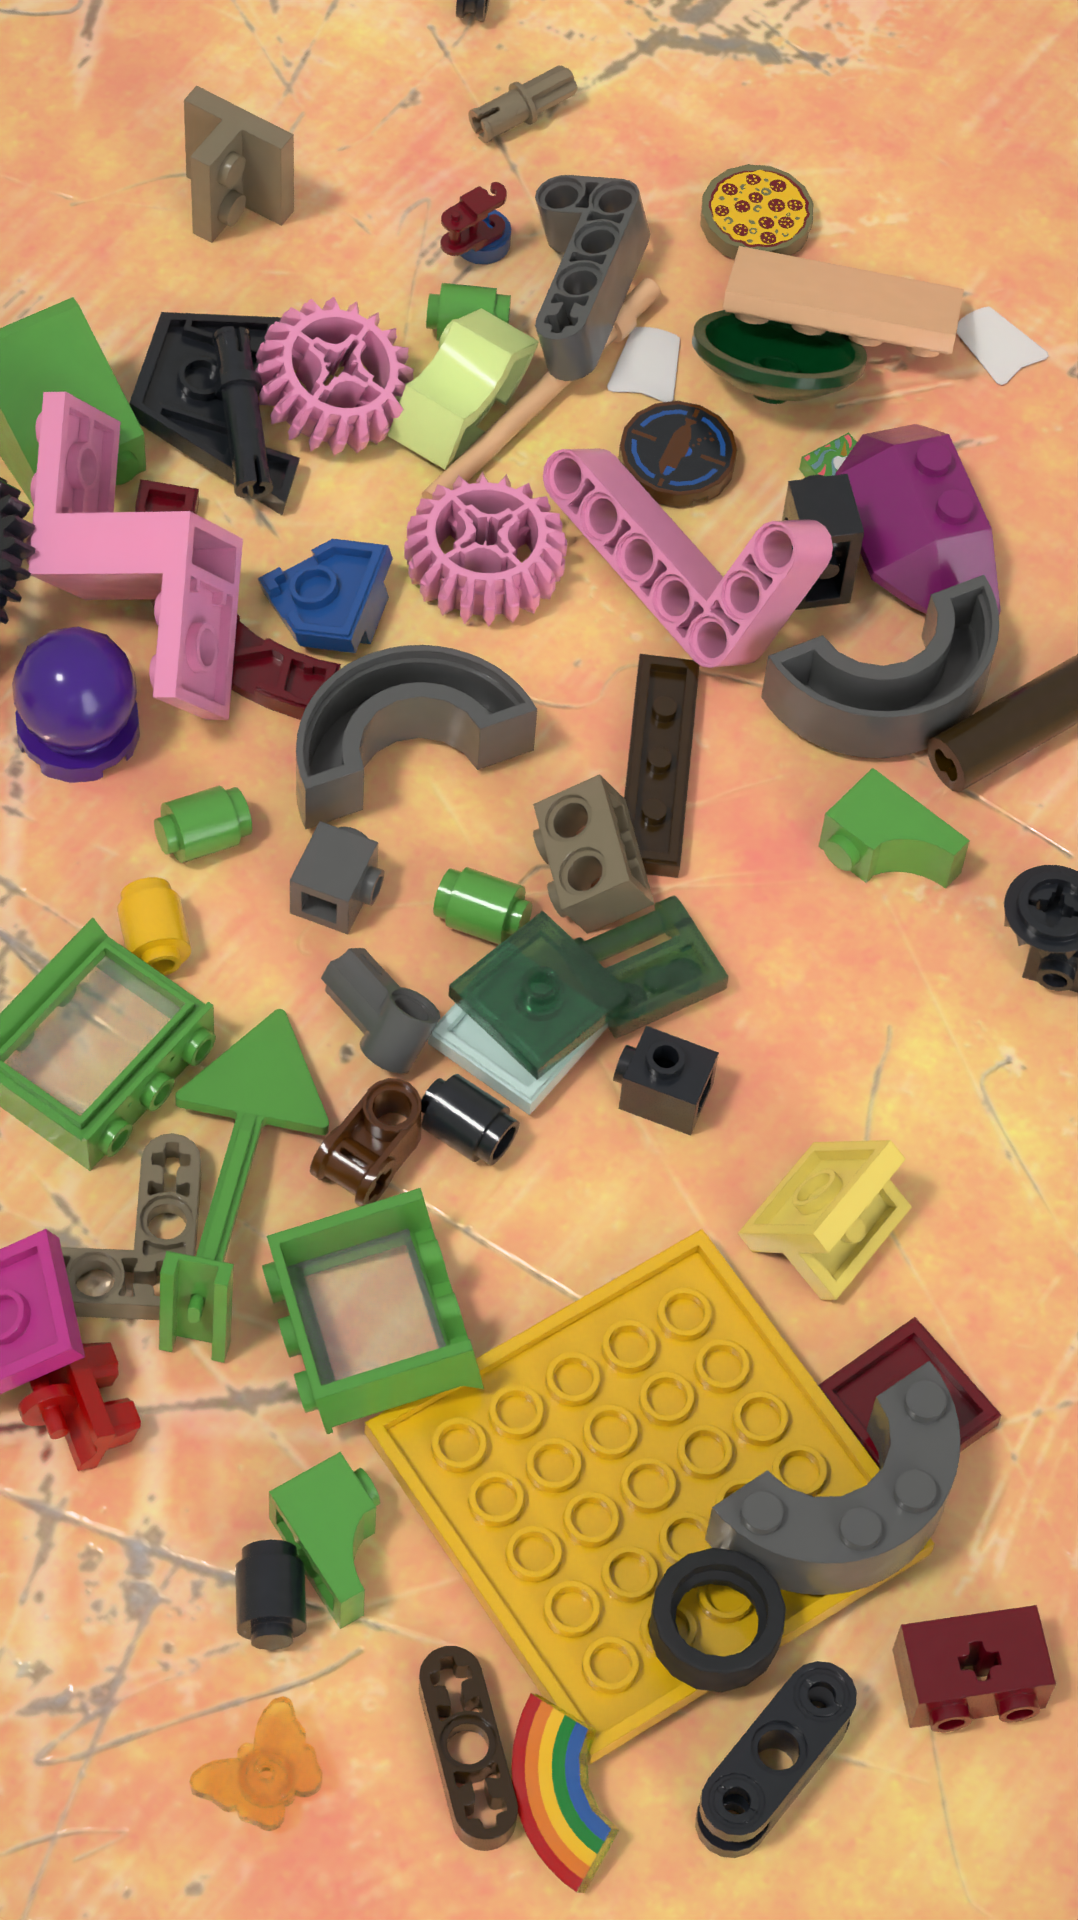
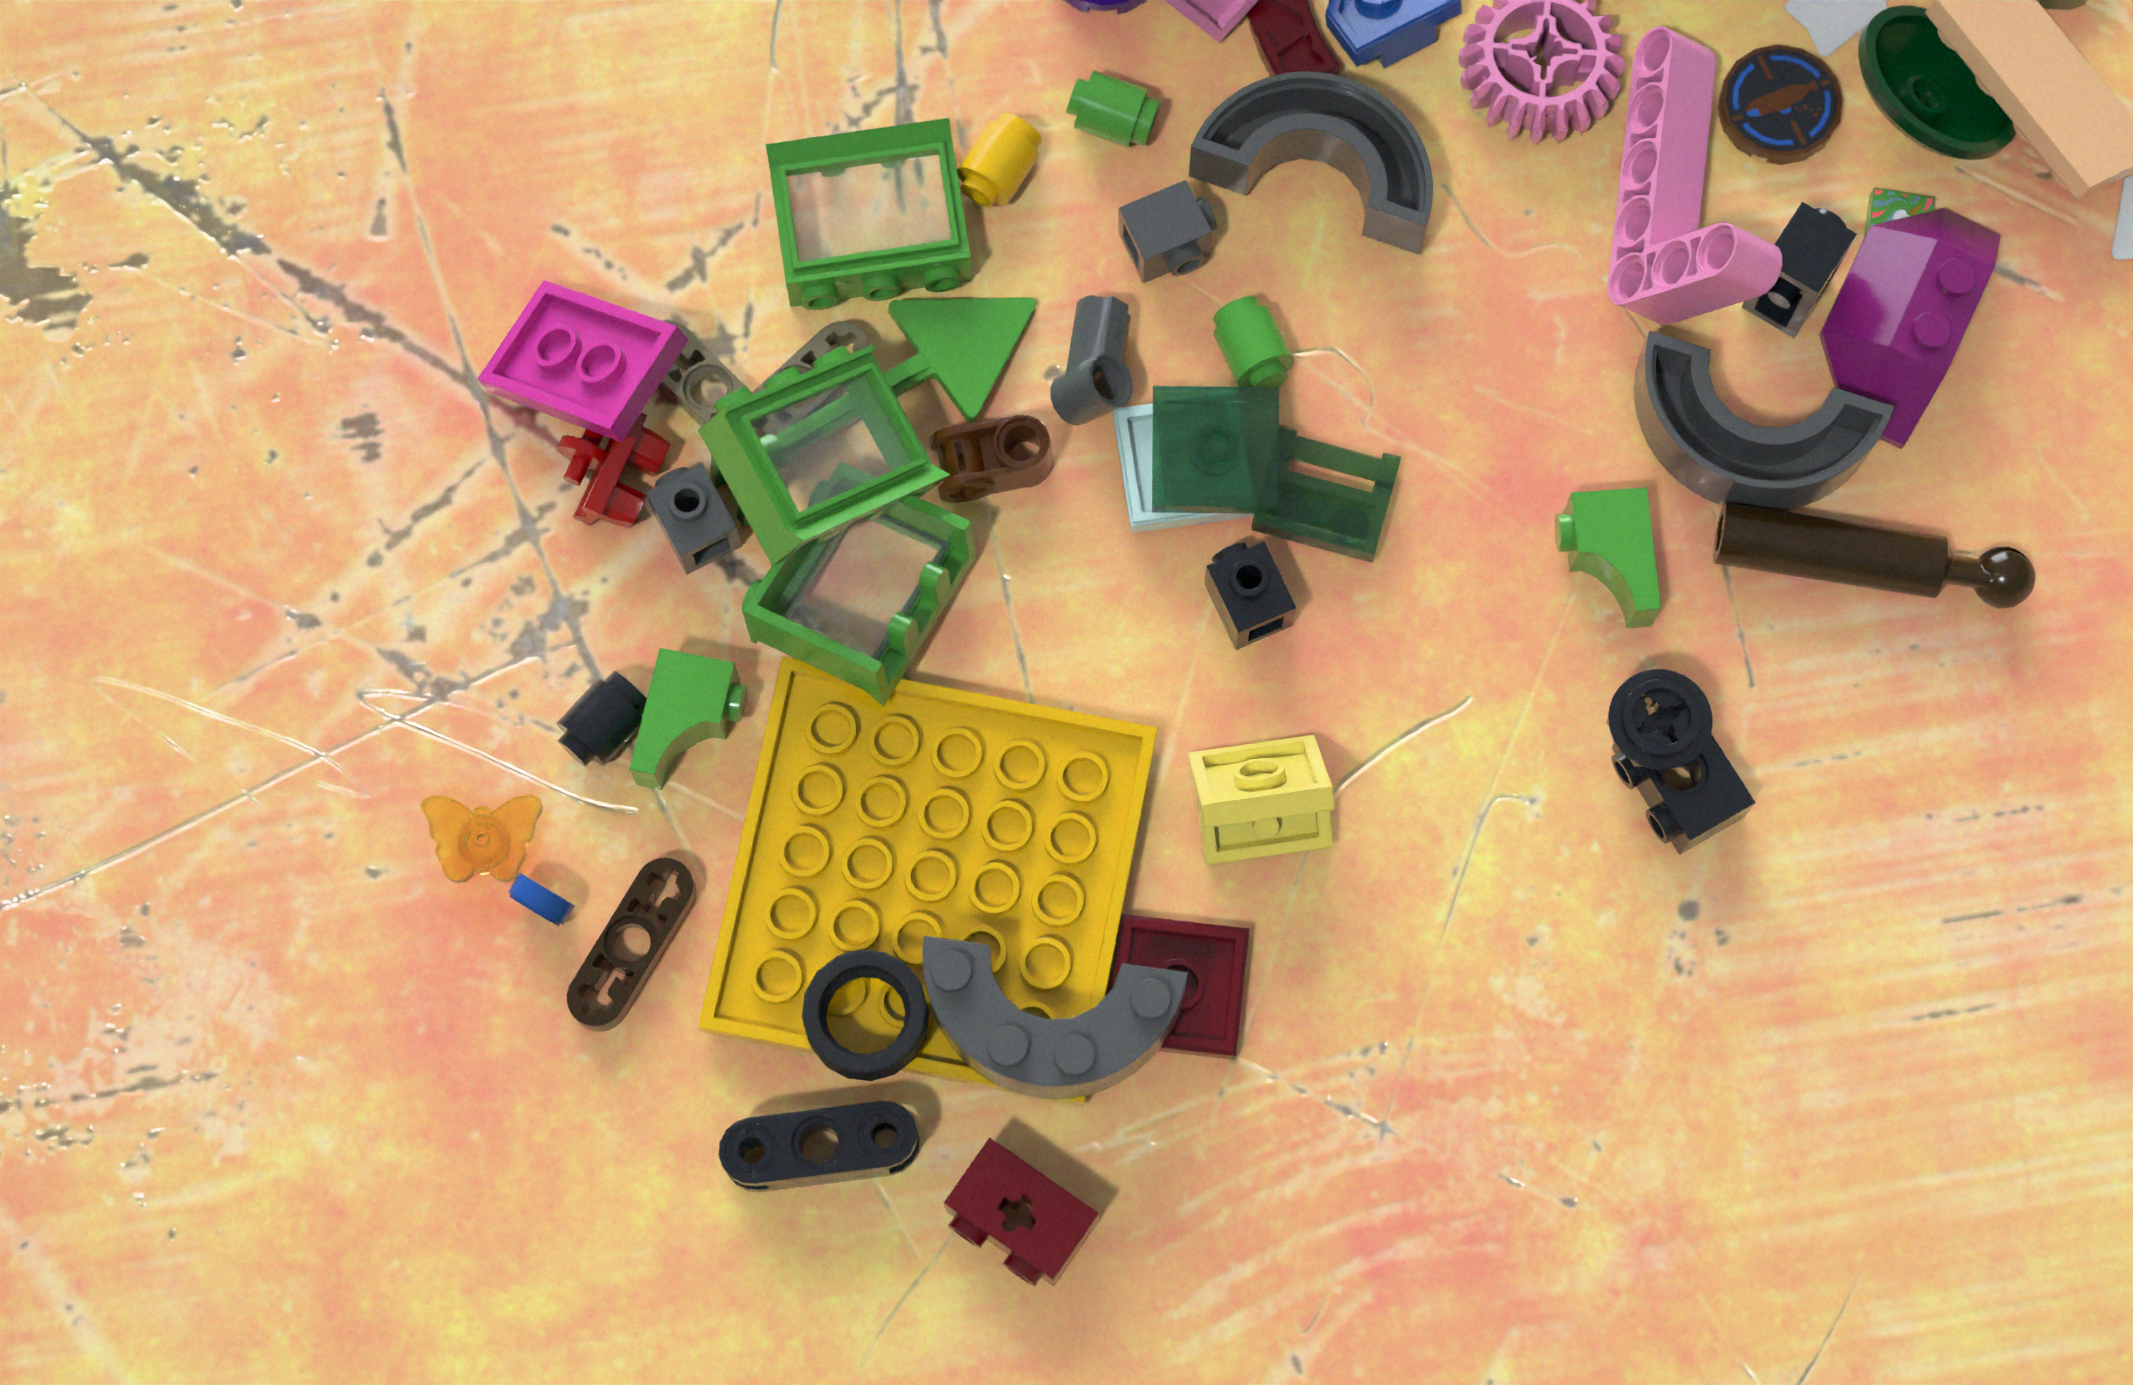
camera: 50 degrees right, 15 degrees up
black brick [421,1074,519,1165] -> none
tile [511,1693,619,1893] -> none
dark tan brick [533,774,654,934] -> none
dark brown tile [624,654,700,878] -> none
none -> blue tile [508,873,575,926]
none -> dark grey brick [646,464,742,575]
none -> bright green window [698,344,950,566]

